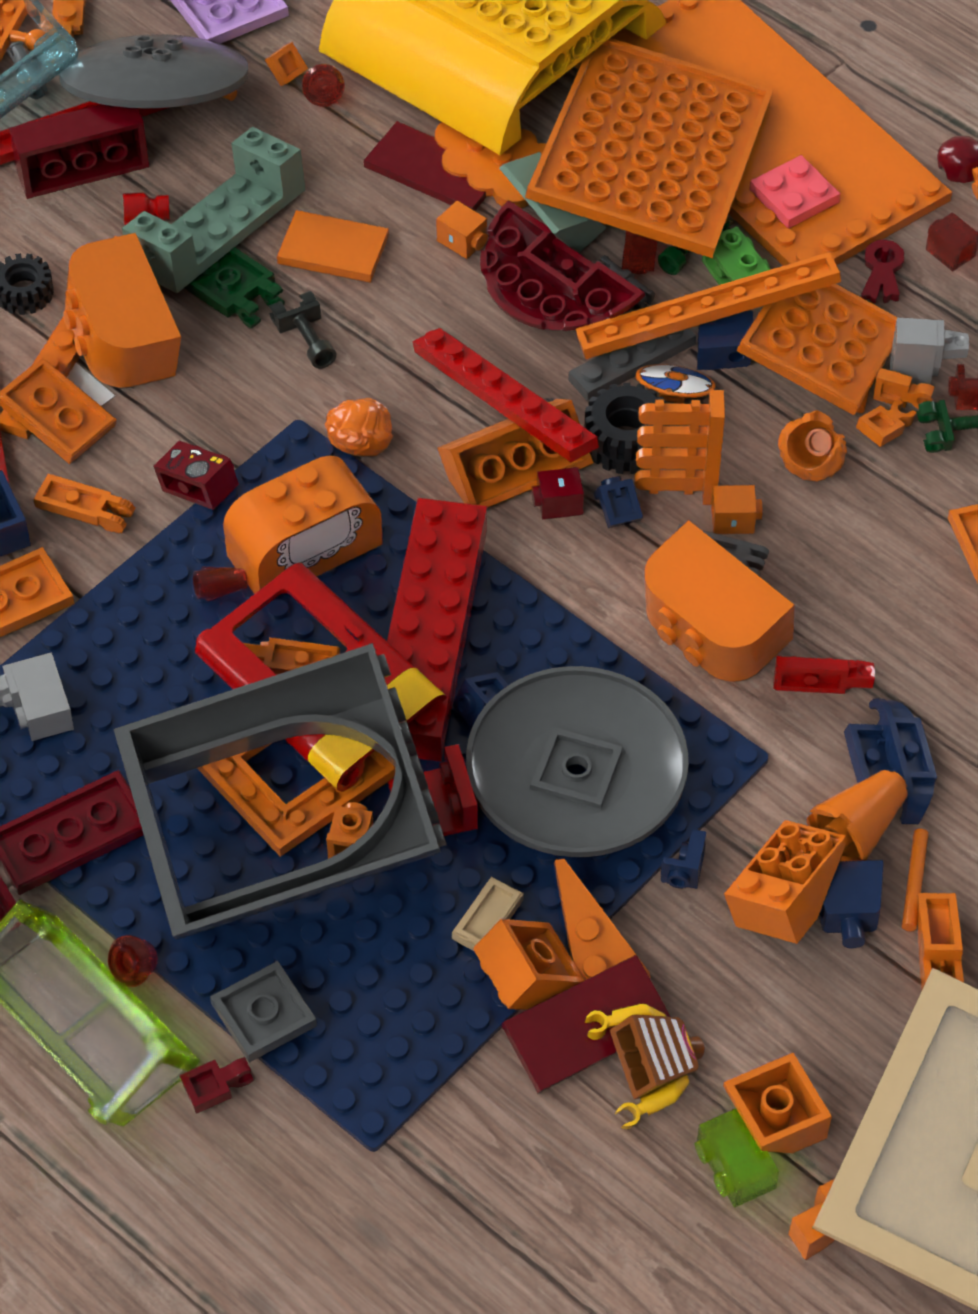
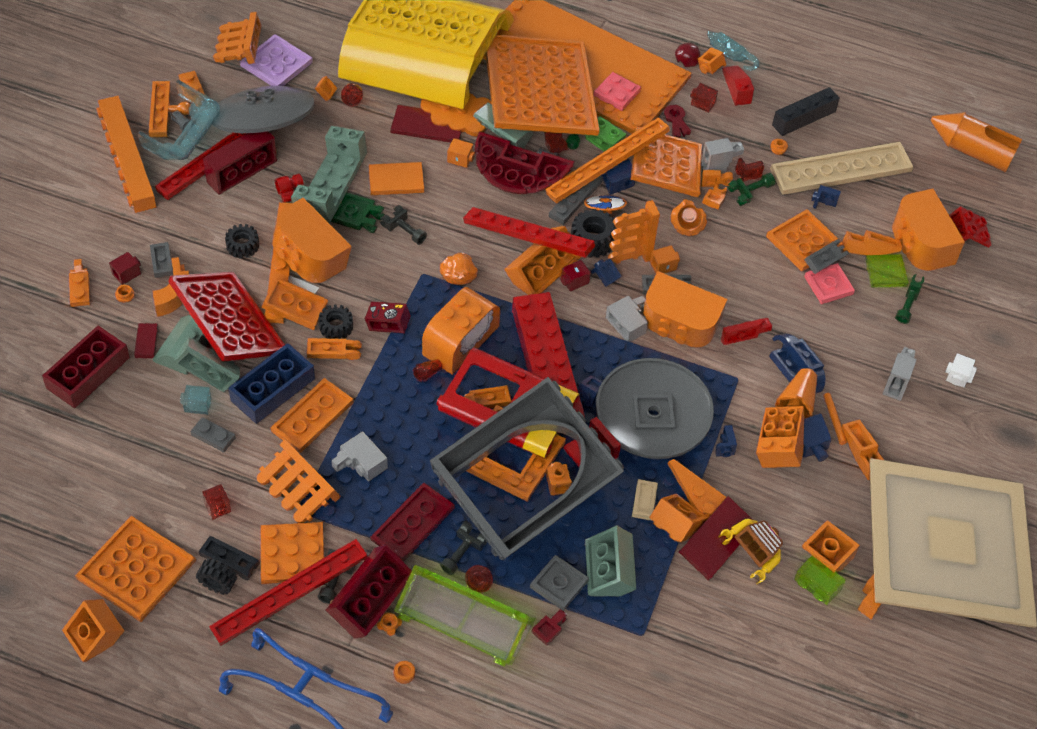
camera: 25 degrees left, 0 degrees up
none -> black tyre [318,304,353,339]
none -> pearl dark grey bar [440,521,488,575]
none -> sand green slope [585,526,636,596]
none -> light grey hinge [606,296,648,342]

